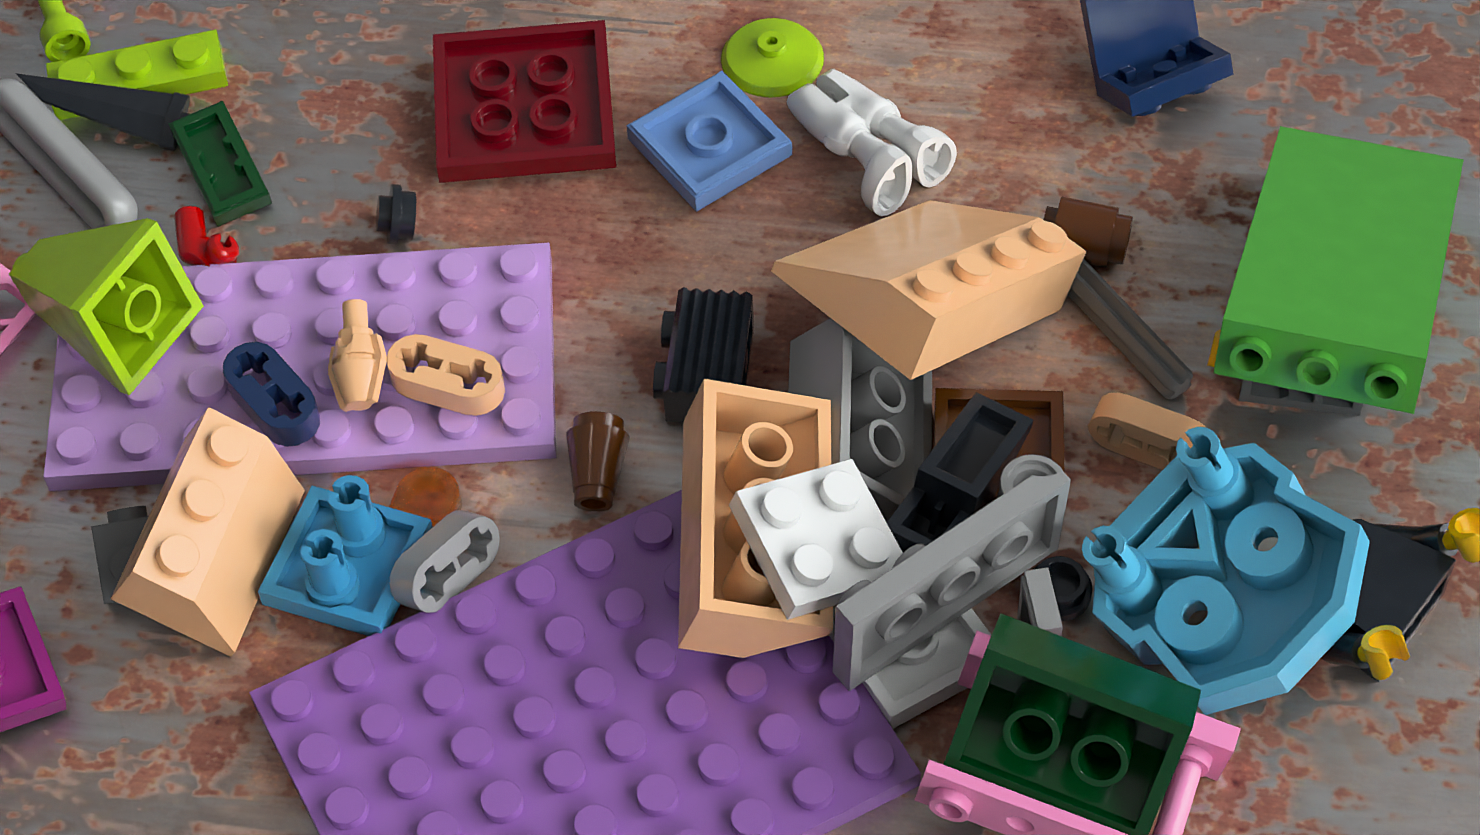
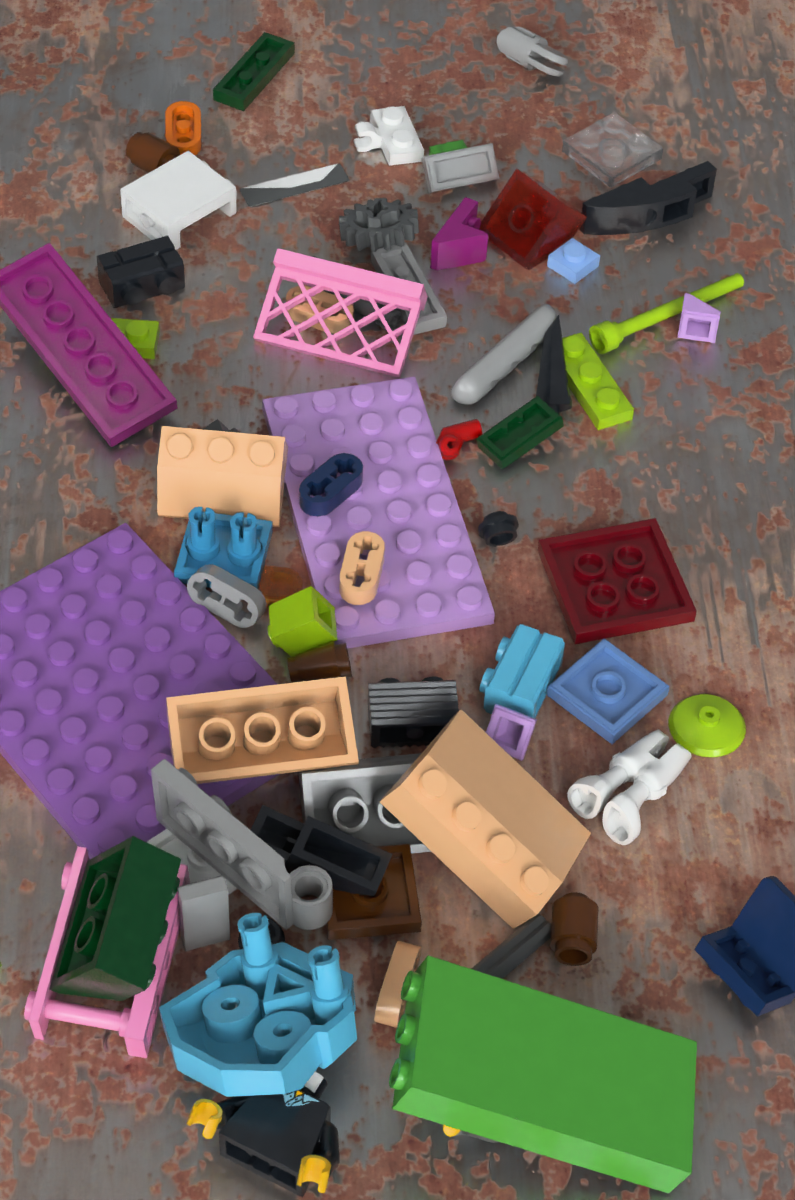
camera: 75 degrees right, 5 degrees down
lime slope [9,218,204,395] -> none
light nougat piece [328,299,387,412] -> none
white plate [729,459,903,620] -> none
none -> lime brick [267,586,338,657]
none -> medium azure brick [479,624,565,718]
none -> lavender slope [486,704,537,761]

